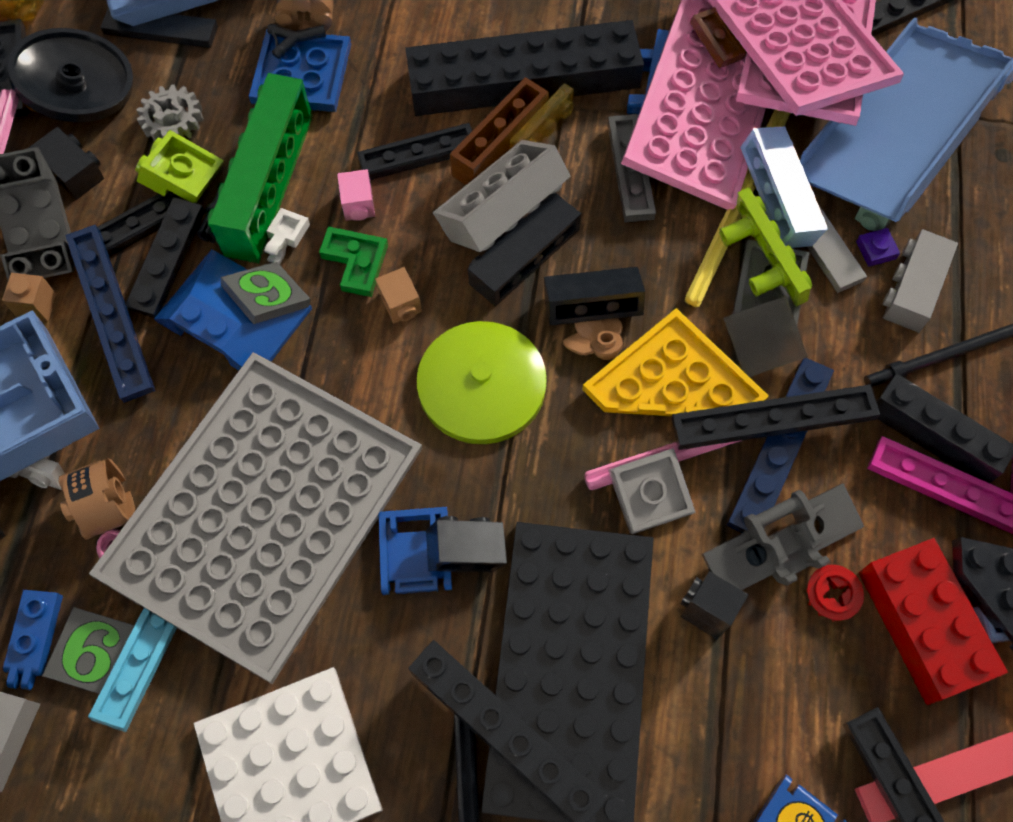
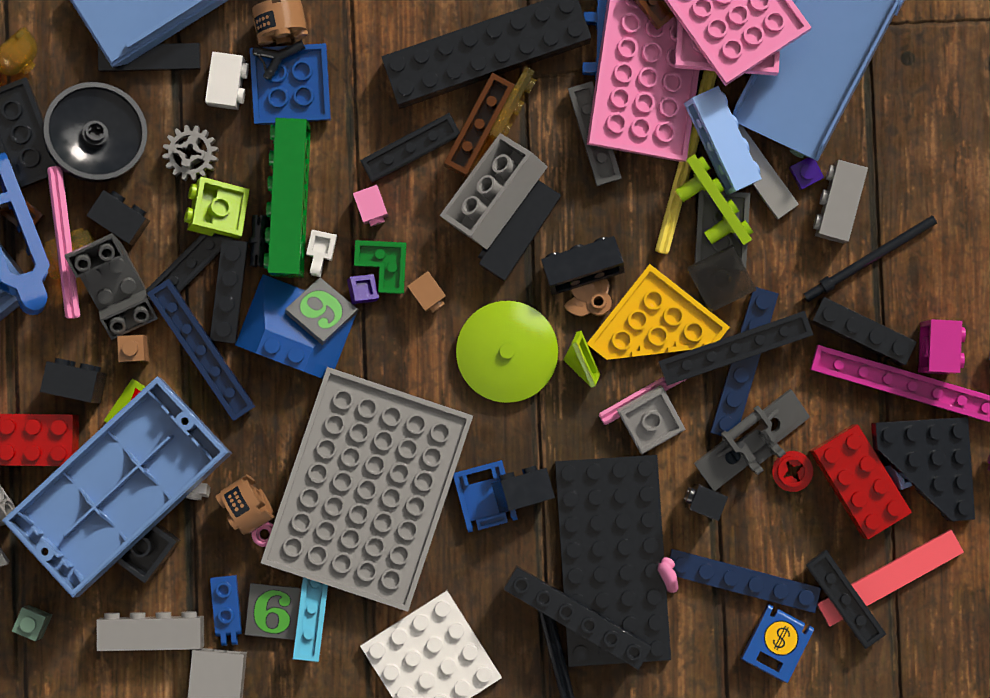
camera: 15 degrees left, 20 degrees up
none -> white brick [205,52,249,110]
none -> plate [347,274,379,304]
none -> lime slope [563,331,600,387]
none -> bright pink arm [657,557,678,593]
none -> dark blue plate [669,549,821,613]

